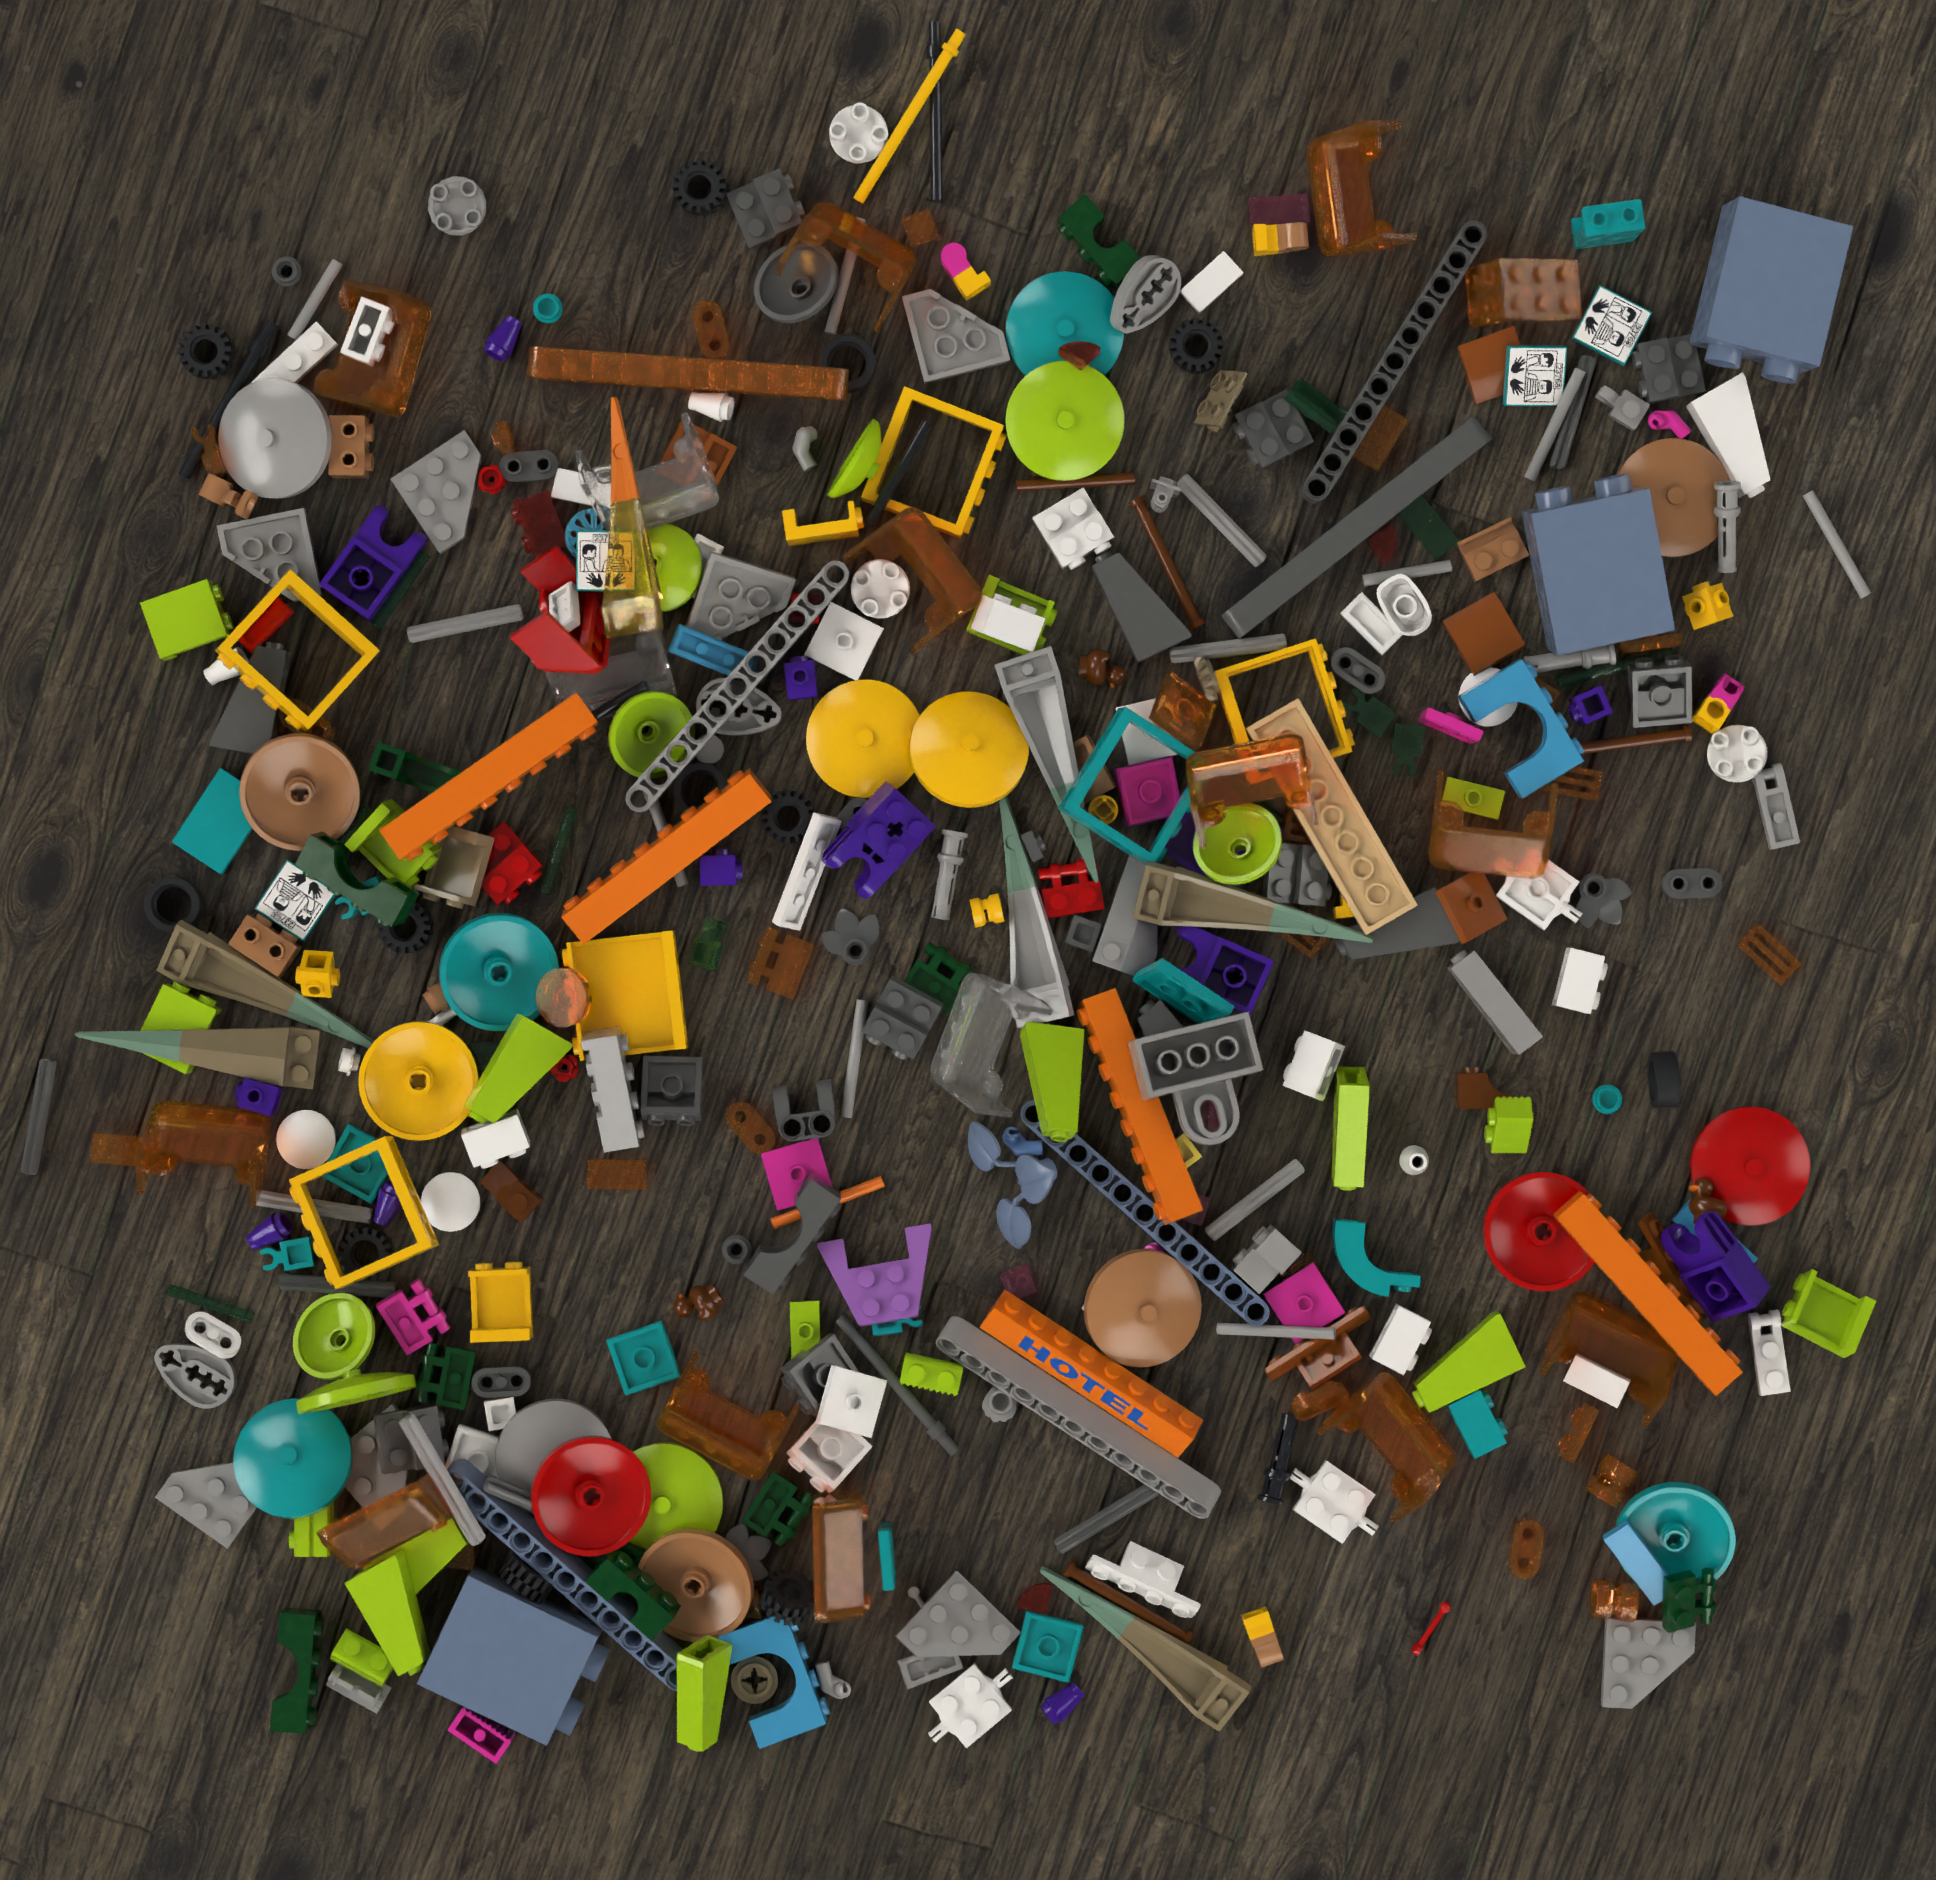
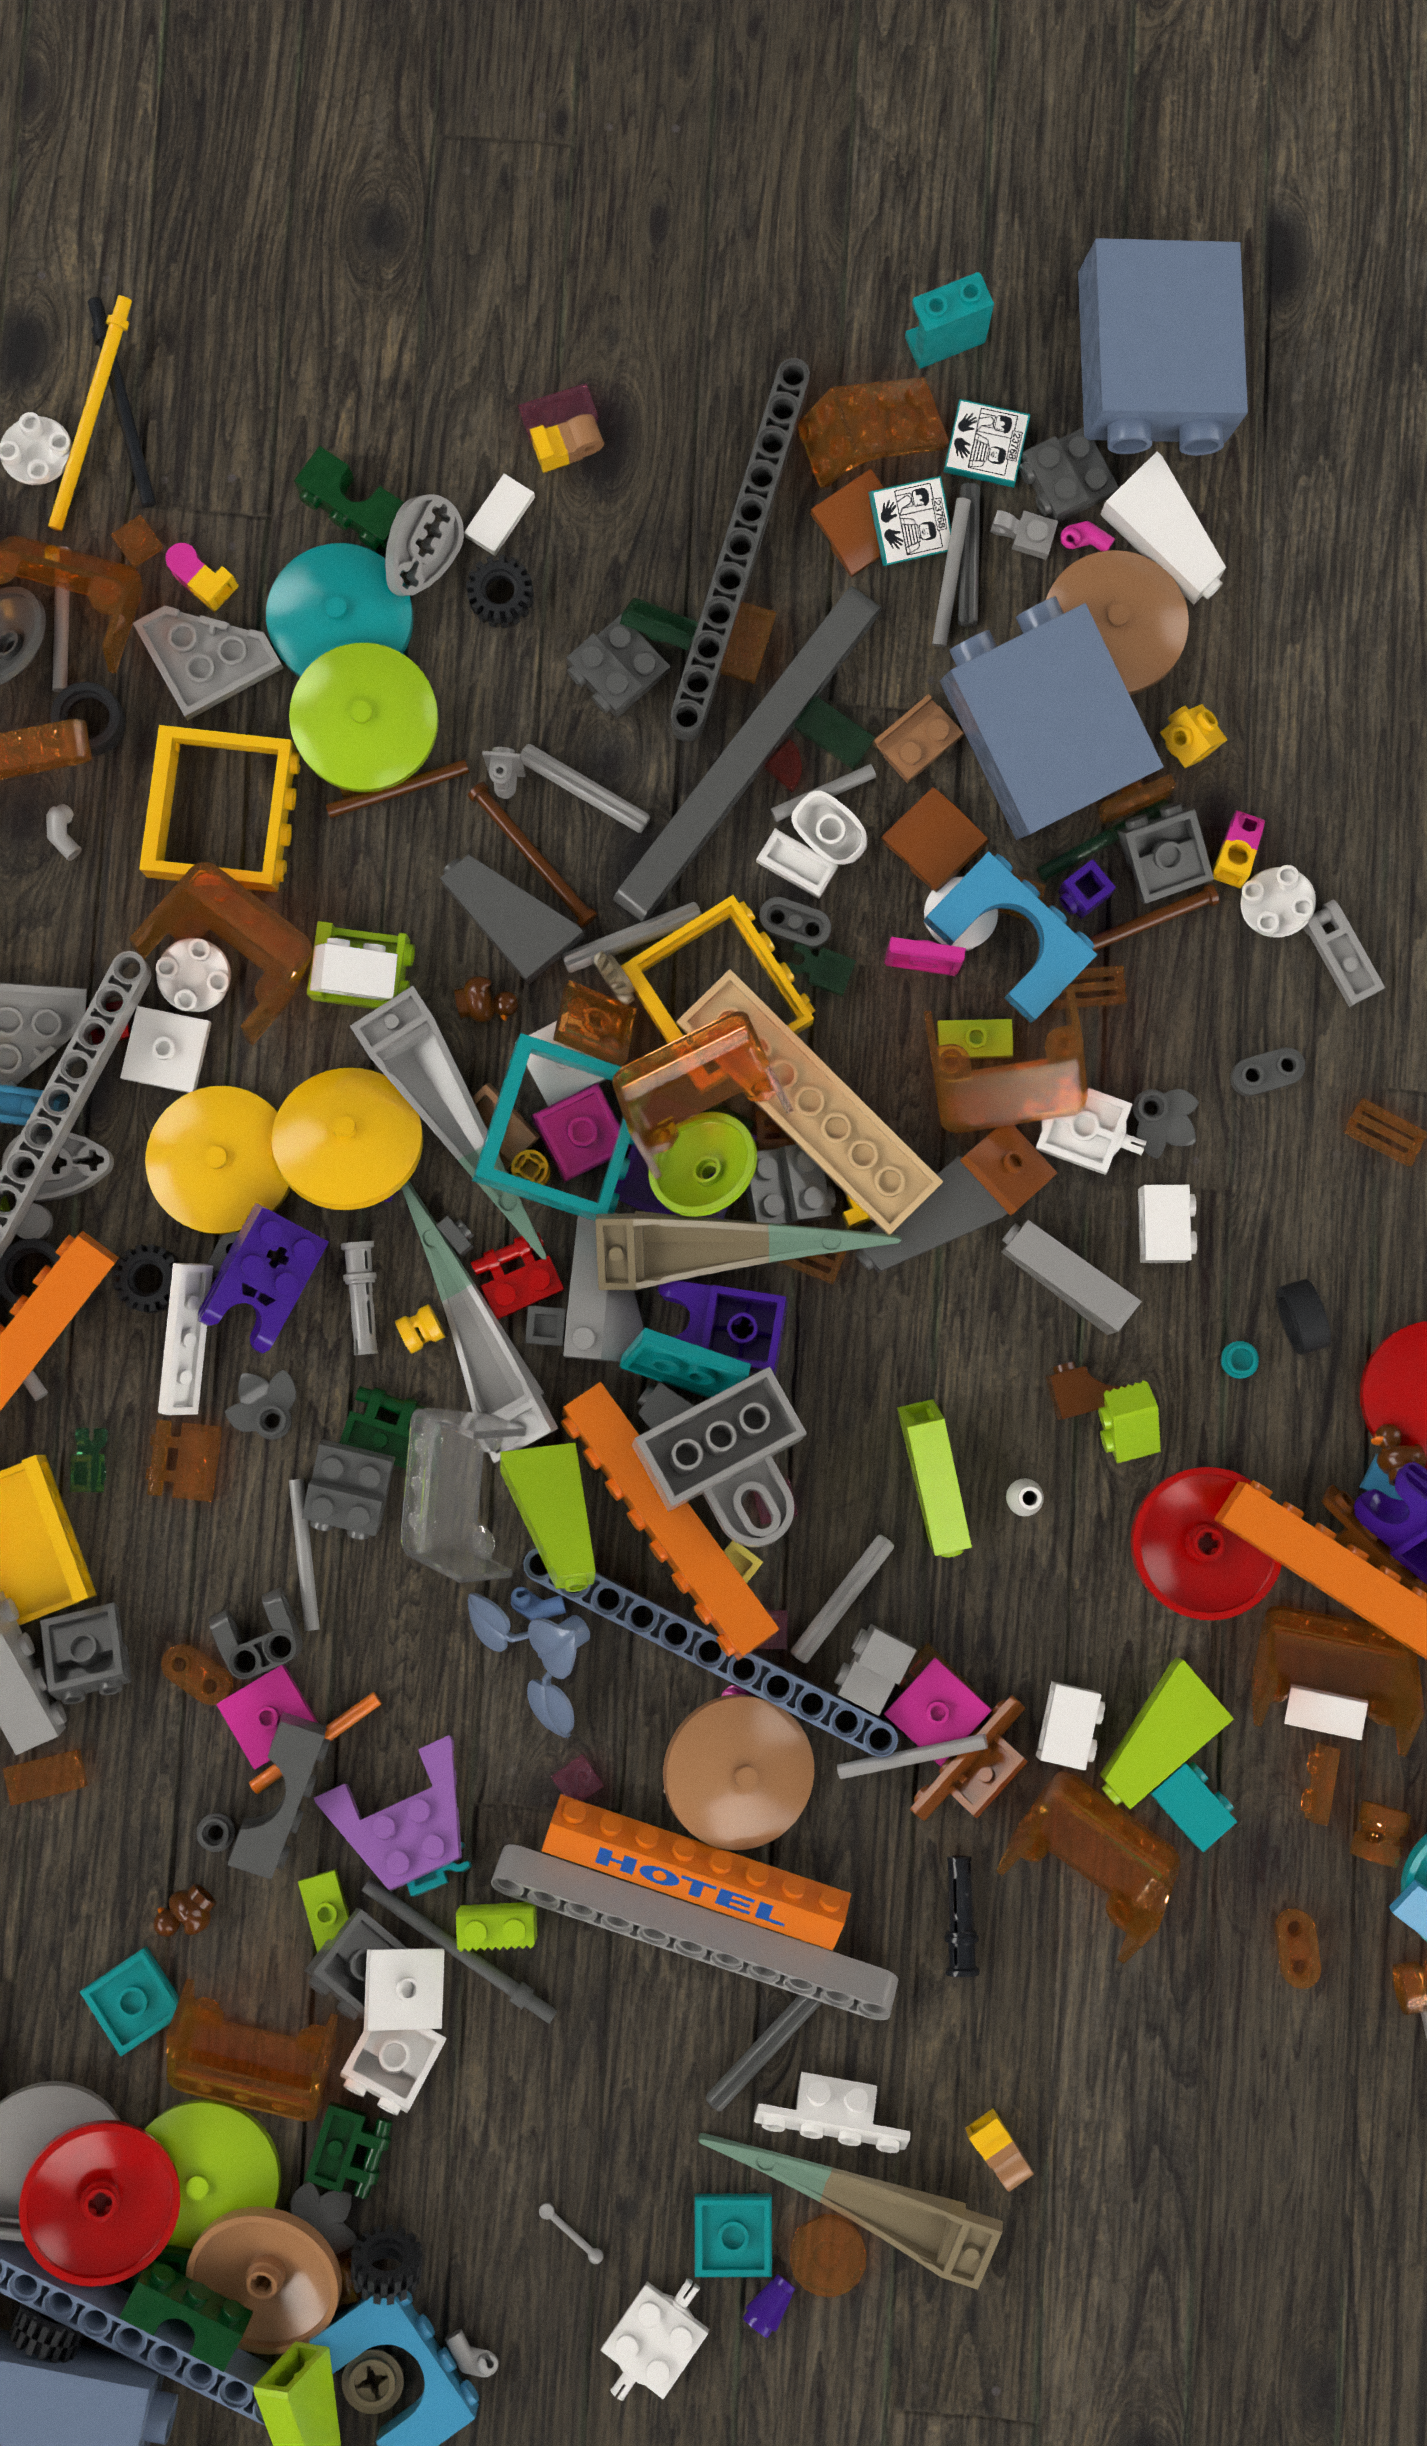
camera: 15 degrees left, 5 degrees down
dark purple brick [700,849,743,886] -> none
yellow panel [782,501,864,547] -> none
dark purple brick [784,656,819,701] -> none
clear orange windscreen [813,1491,870,1623] -> none
lime dish [827,419,881,498] -> none
black bar [863,420,933,529] -> none
teal tile [878,1521,896,1591] -> none
light grey plate [895,1571,1021,1657] -> none
light grey plate [897,1654,963,1689] -> none
light grey animal [982,1385,1017,1422] -> none
clear red tile [1017,1583,1052,1614] -> none
white plate [1032,488,1114,570] -> none
clear red tile [1058,341,1101,370] -> none
reddish brown bar [1063,1560,1194,1644] -> none
dark tan hinge [1194,370,1248,433] -> none
white brick [1283,1030,1345,1101] -> none
white plate [1289,1460,1379,1544] -> none
clear orange plate [1291,1381,1349,1421] -> none
clear orange windscreen [1306,120,1417,256] -> none
teal arch [1332,1218,1421,1297] -> none
clear green plate [1391,723,1425,777] -> none
red hinge [1411,1602,1451,1656] -> none
light grey pin [1523,644,1616,673] -> none
light grey pin [1714,481,1741,573] -> none
light grey bar [1803,490,1871,599] -> none
none -> clear orange tile [790,2214,867,2297]

